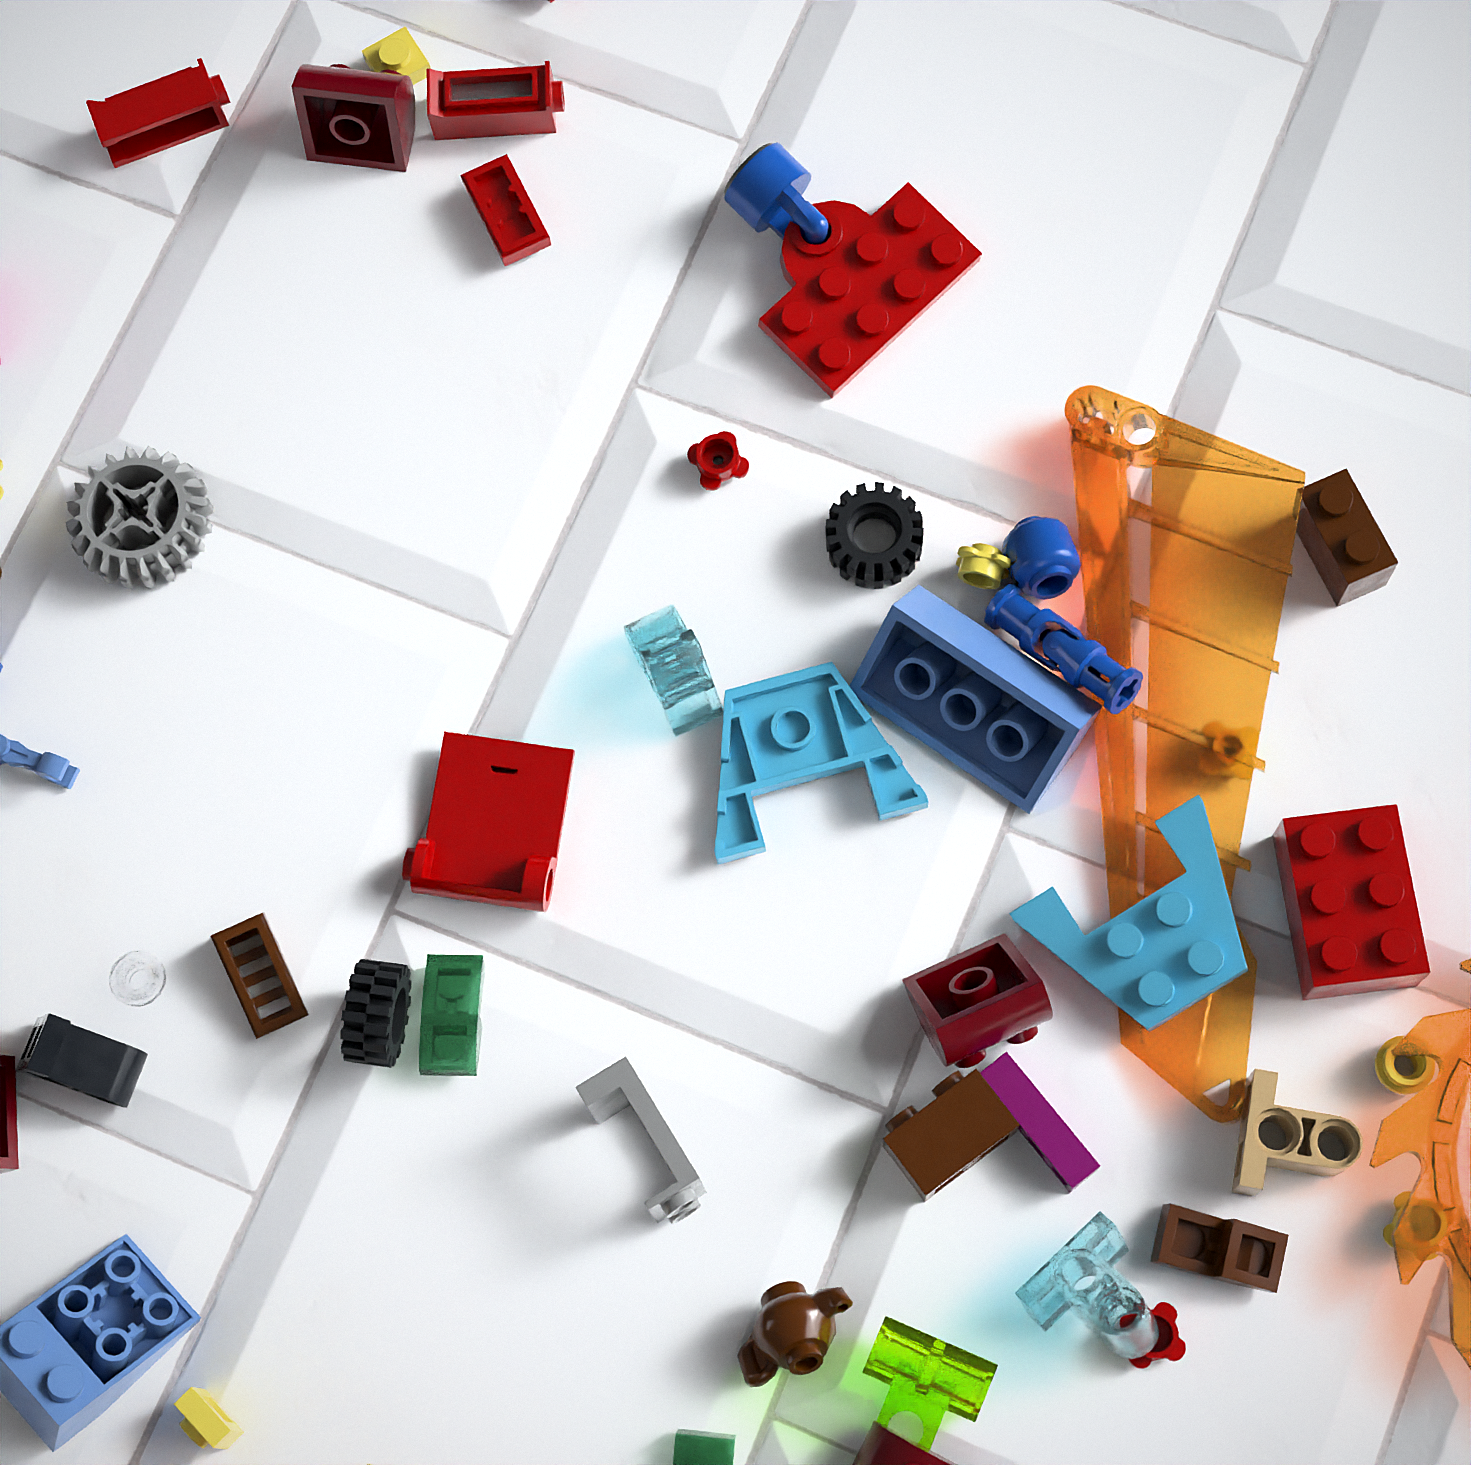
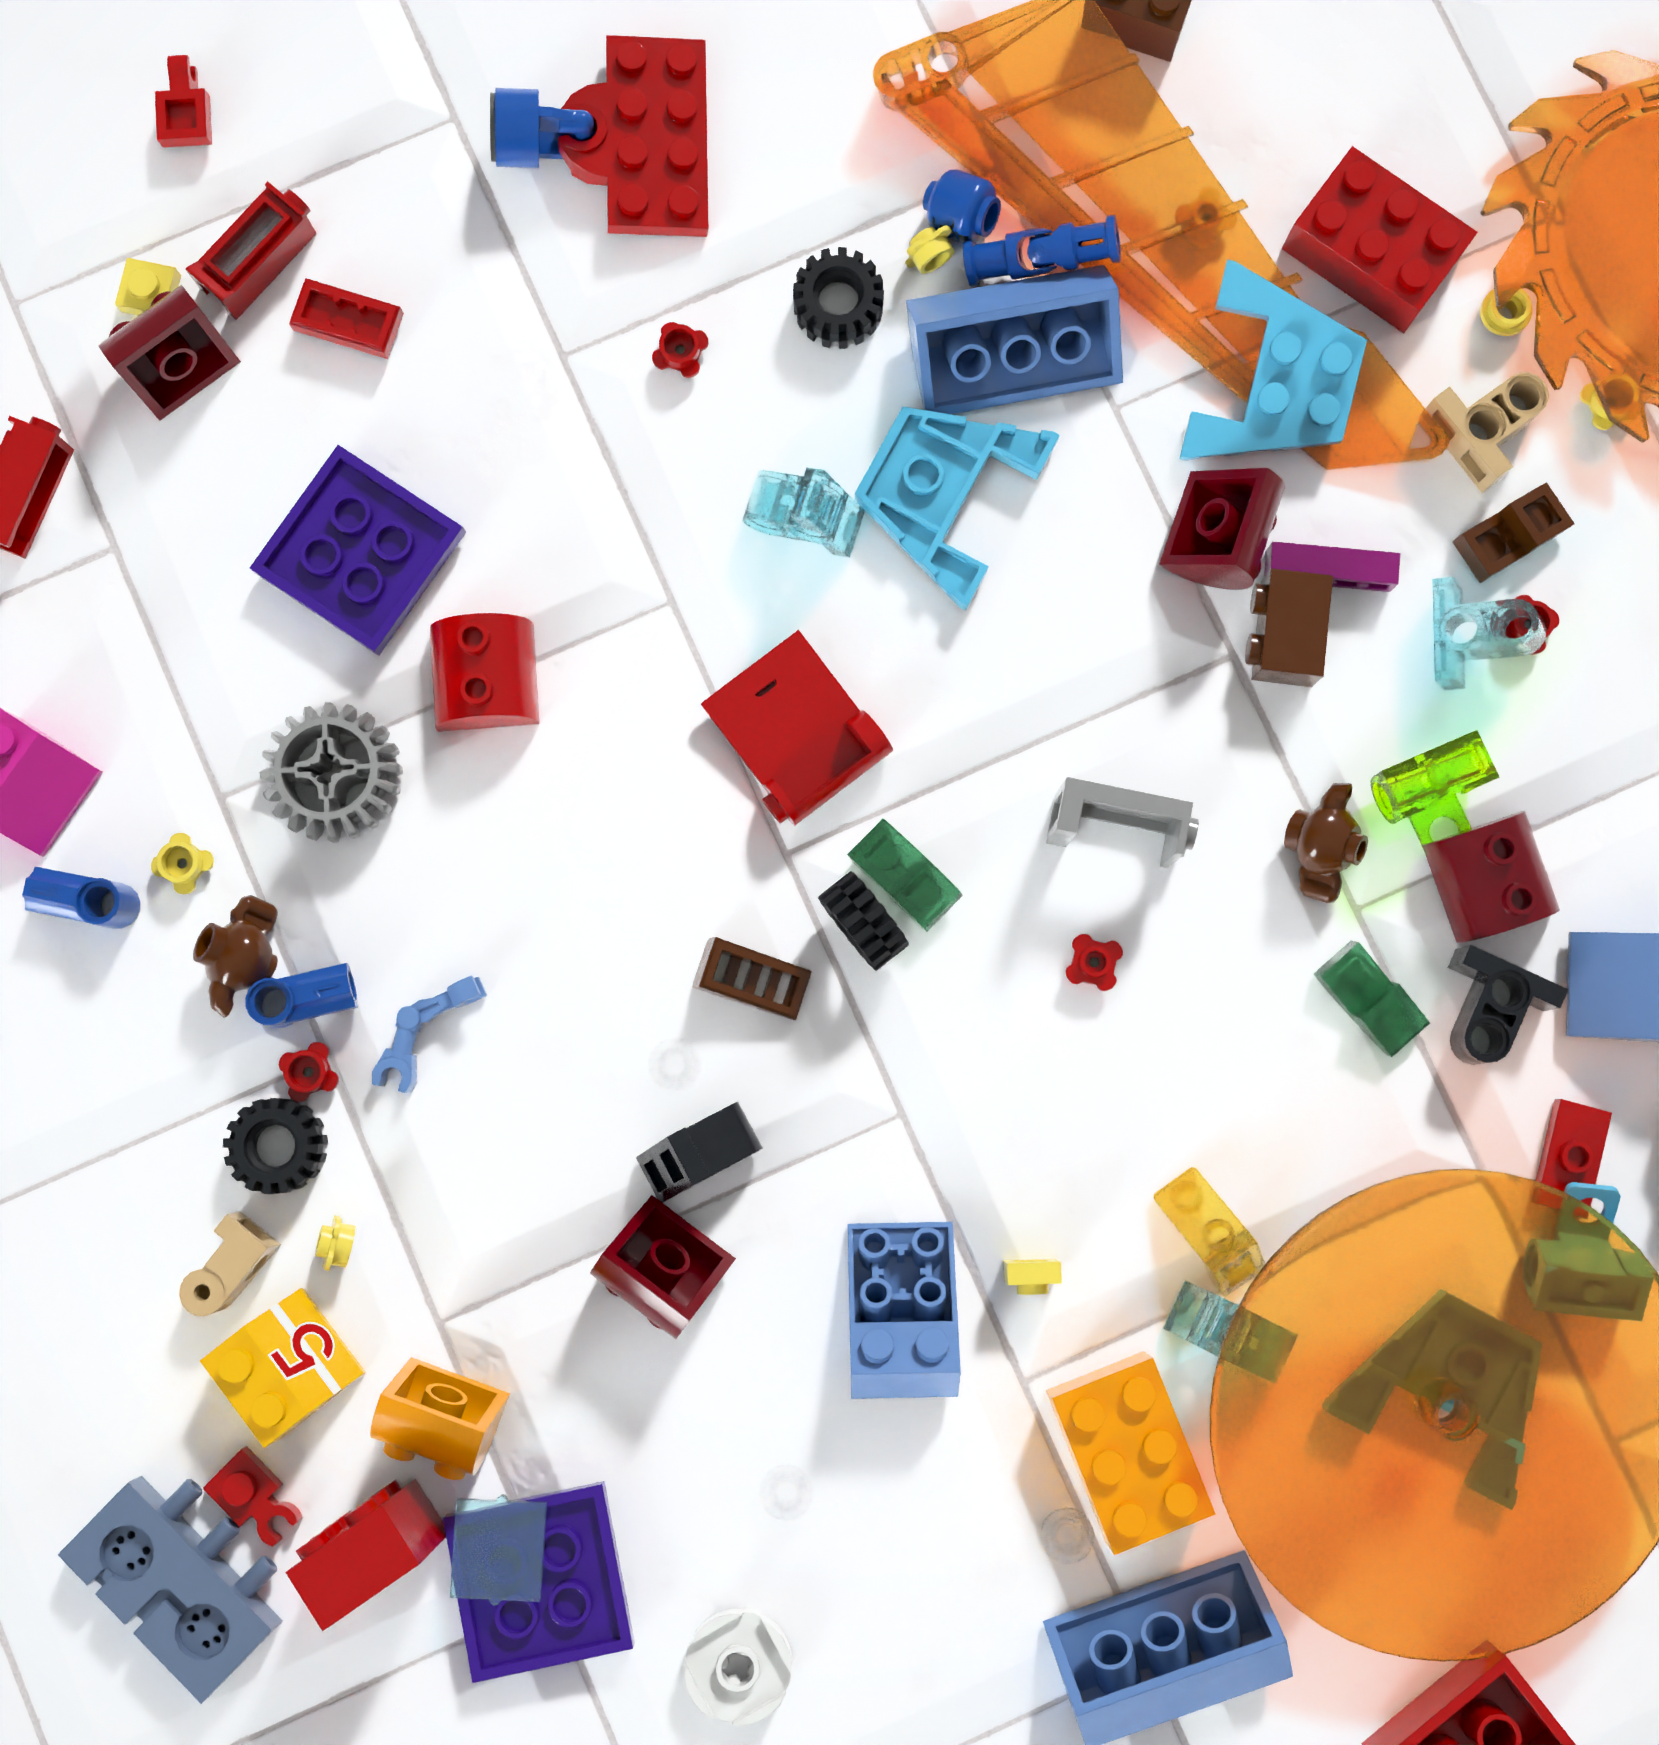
camera: 55 degrees left, 10 degrees up
none -> dark purple plate [249,445,466,656]
none -> red brick [430,613,540,732]
none -> red plate [1065,934,1123,991]

